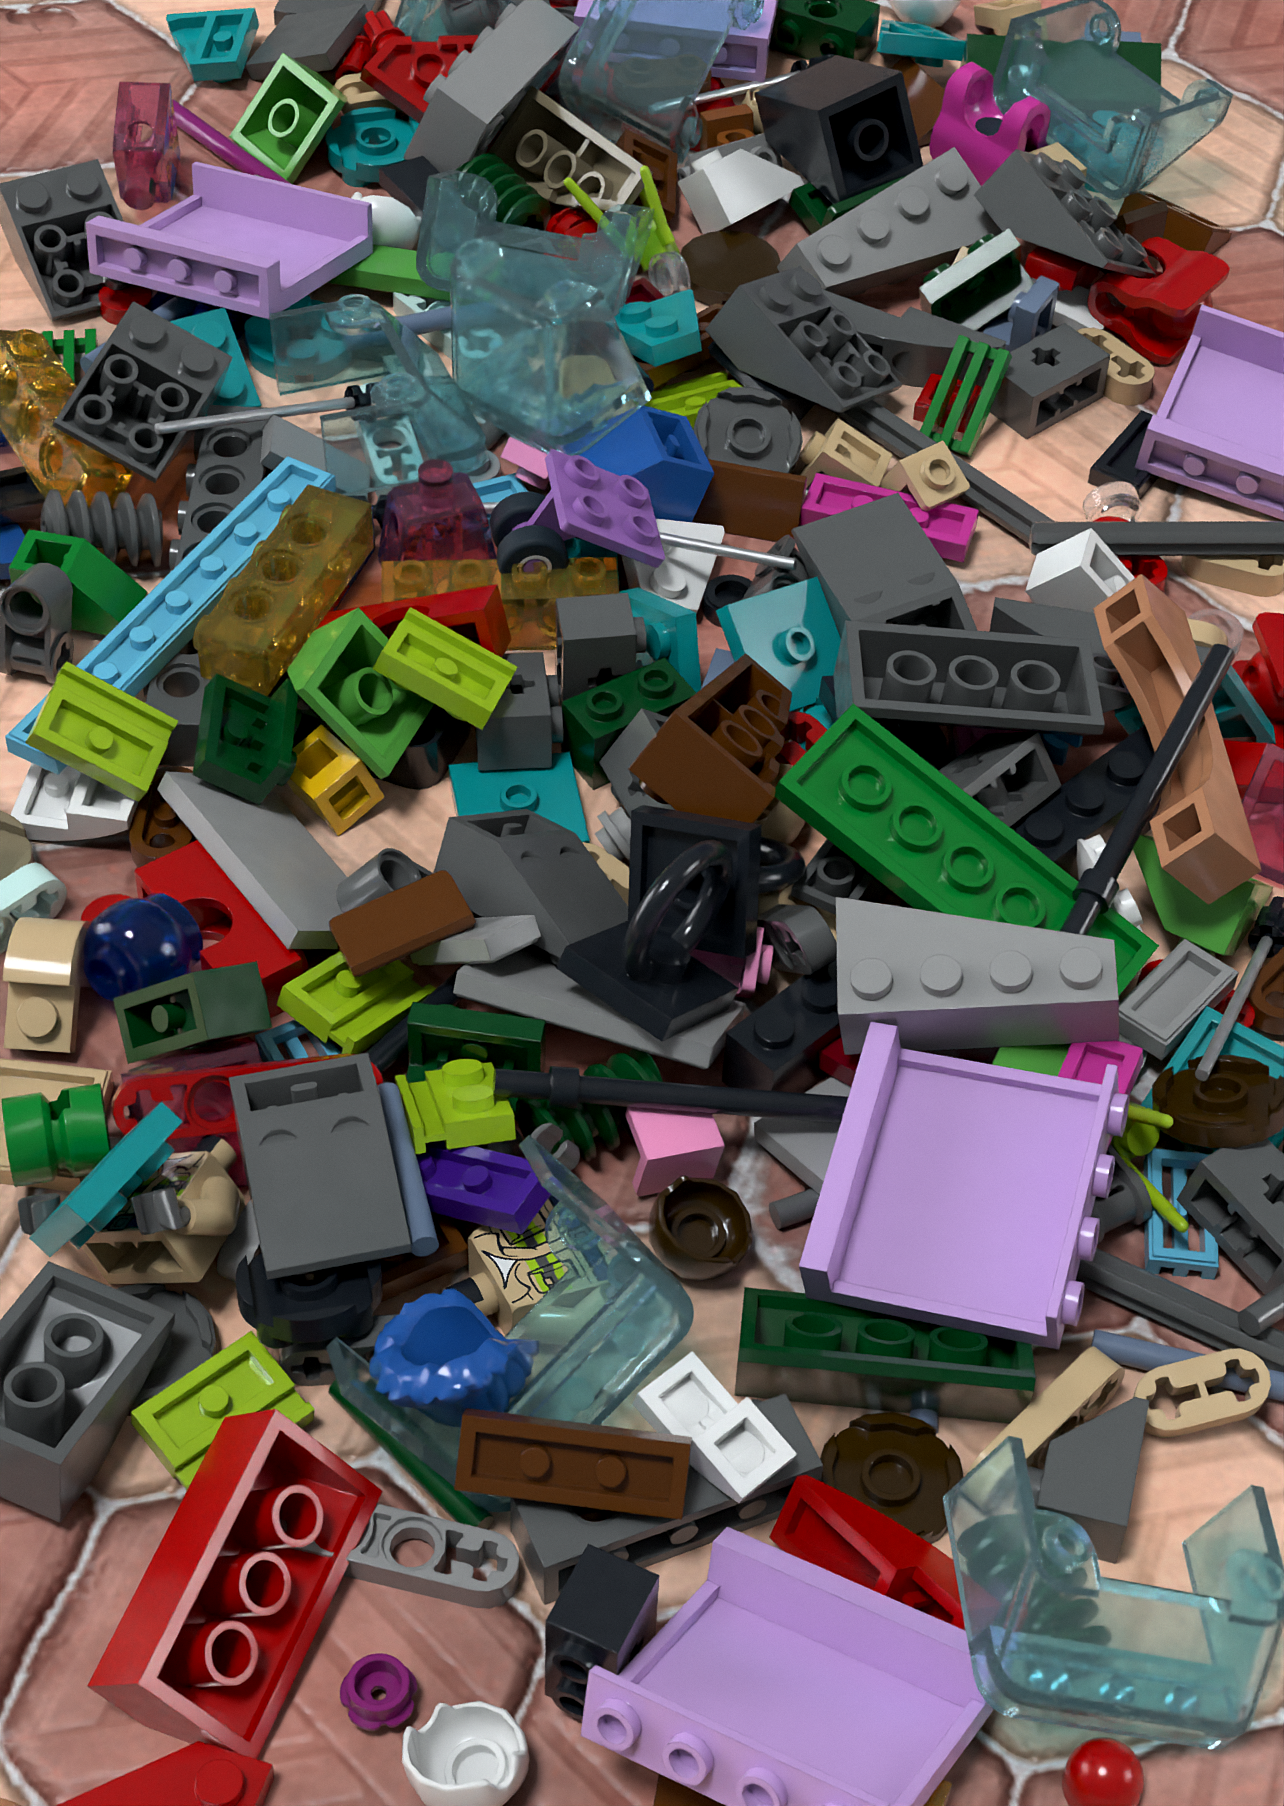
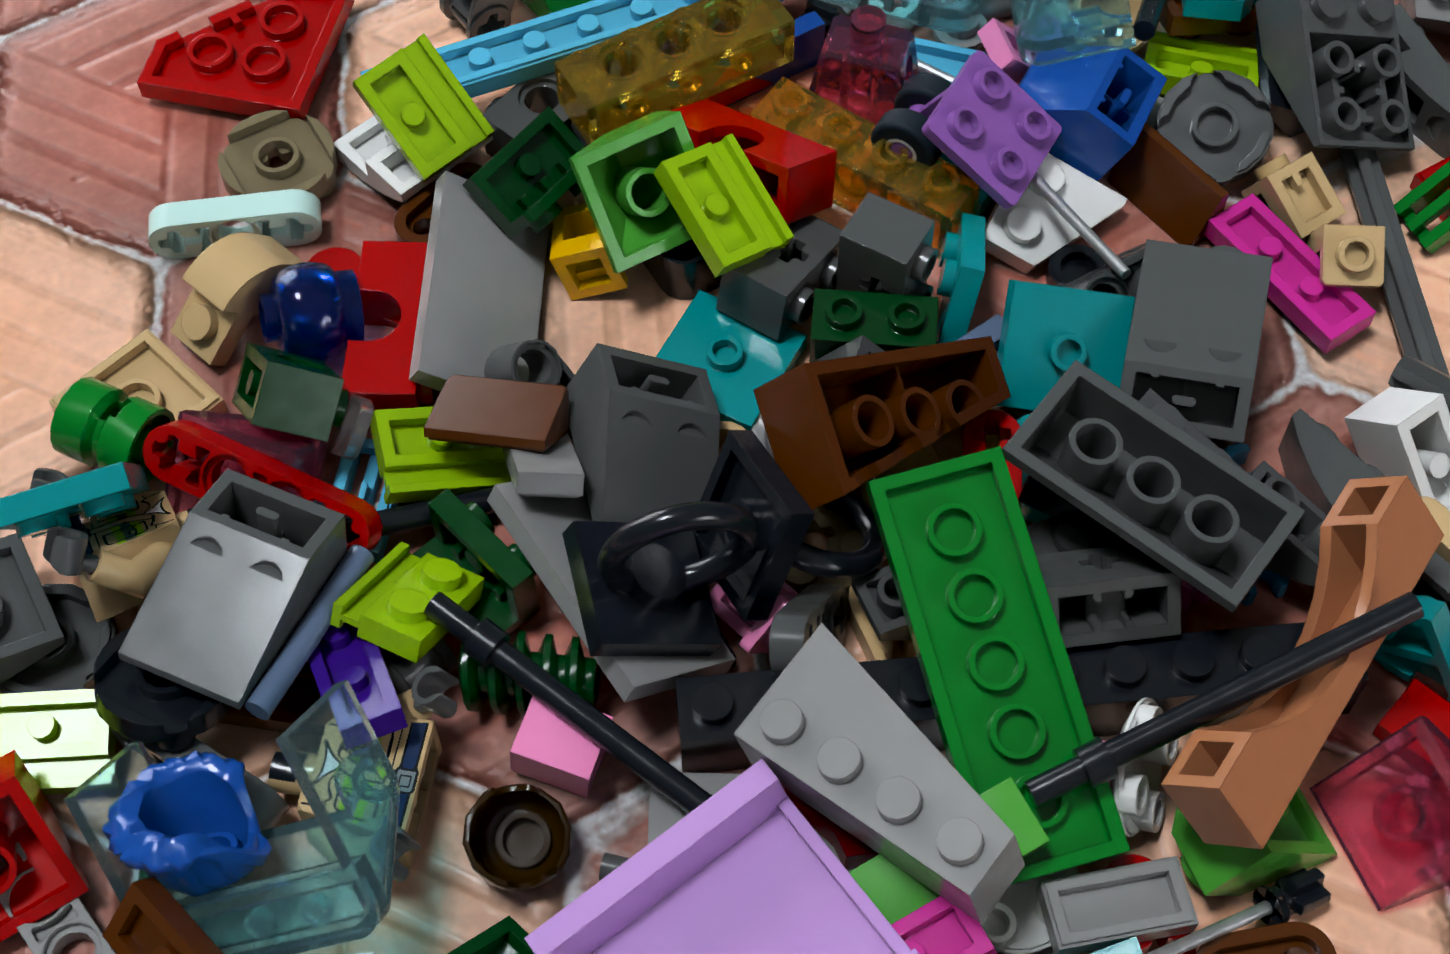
camera: 40 degrees right, 10 degrees up
none -> clear tile [330,393,374,460]

